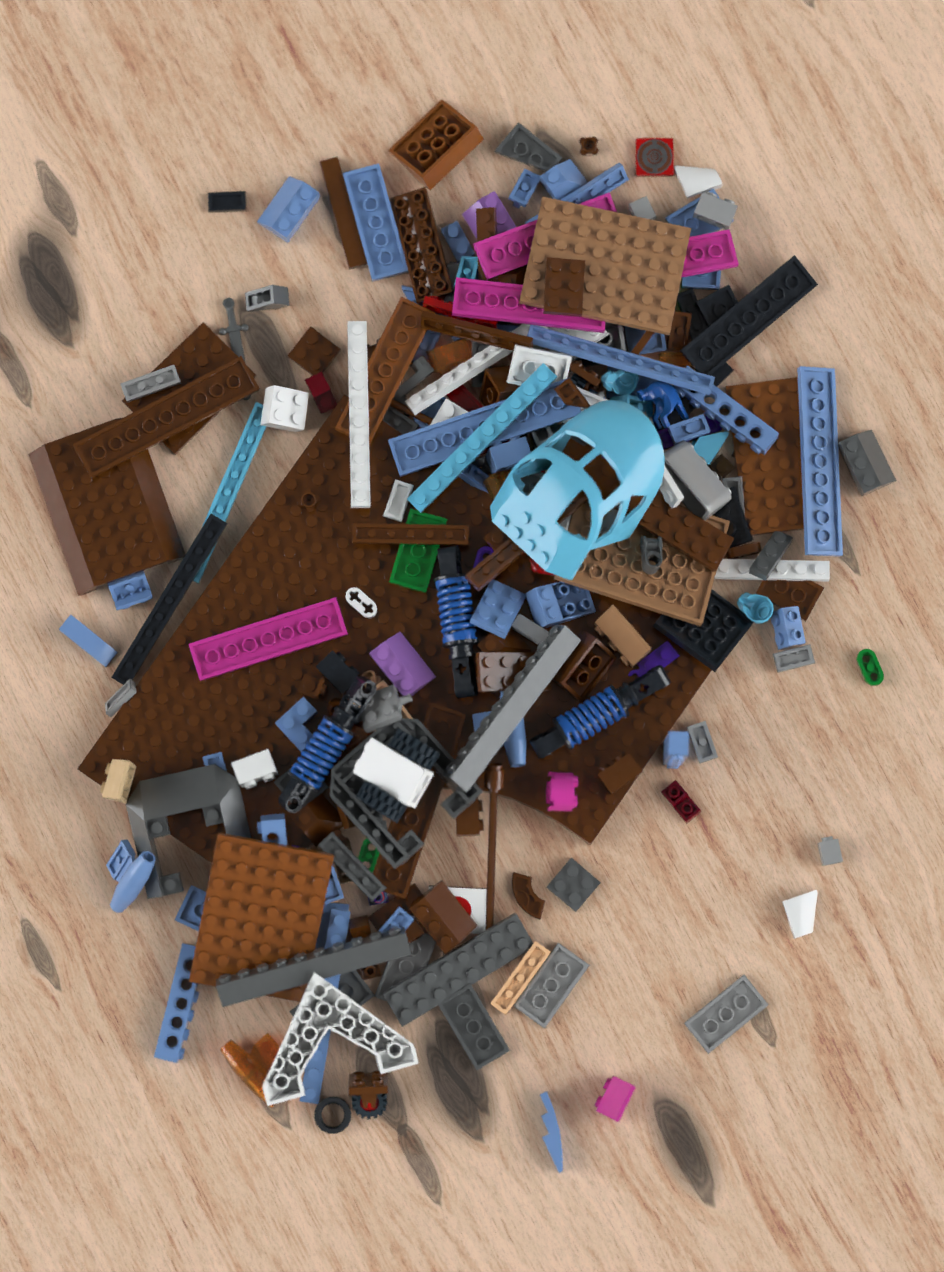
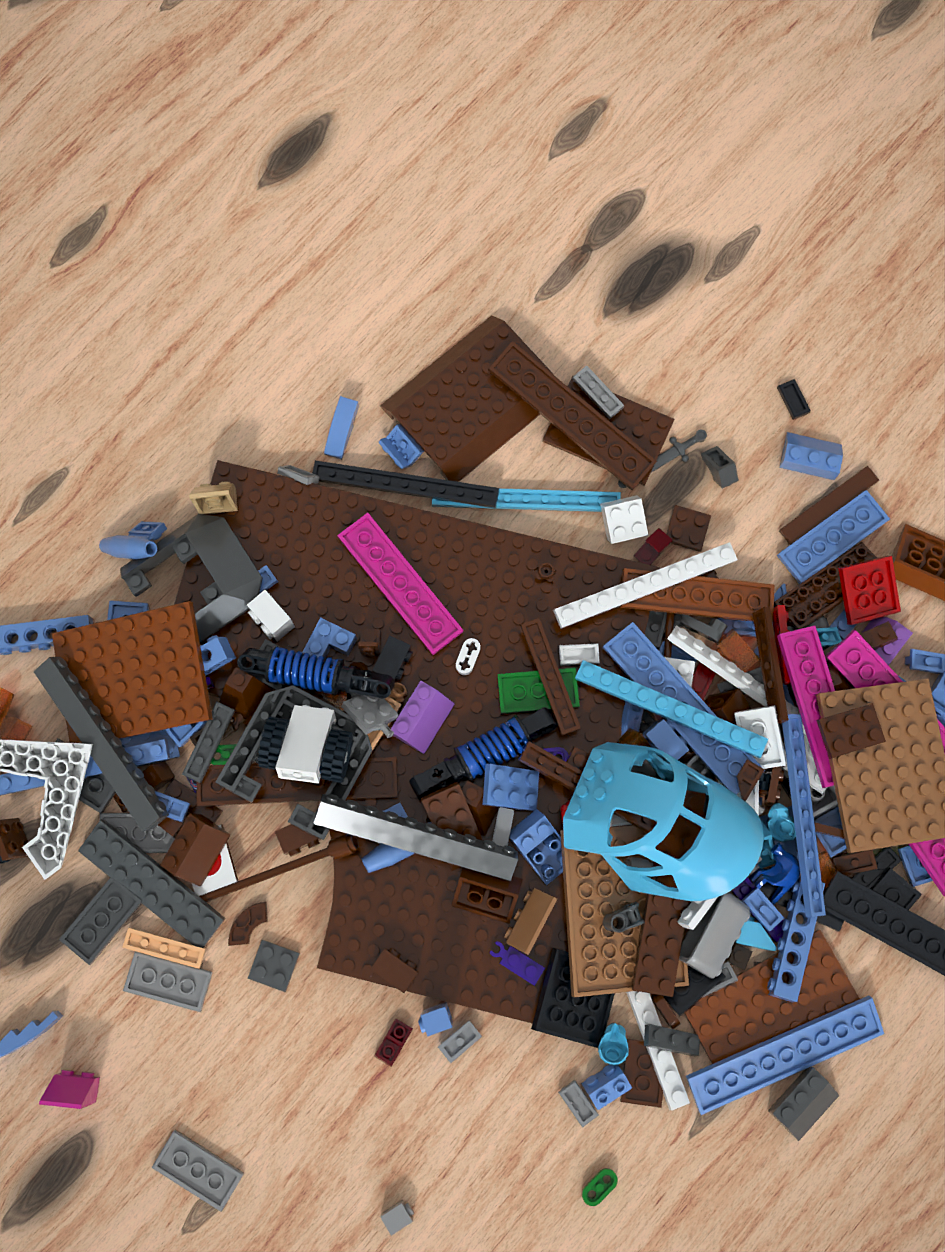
camera: 65 degrees right, 5 degrees down
piece [529,665,671,759] -> none
dark pink brick [546,772,578,811] -> none
white slope [782,890,817,939] -> none
none -> red plate [838,555,901,625]

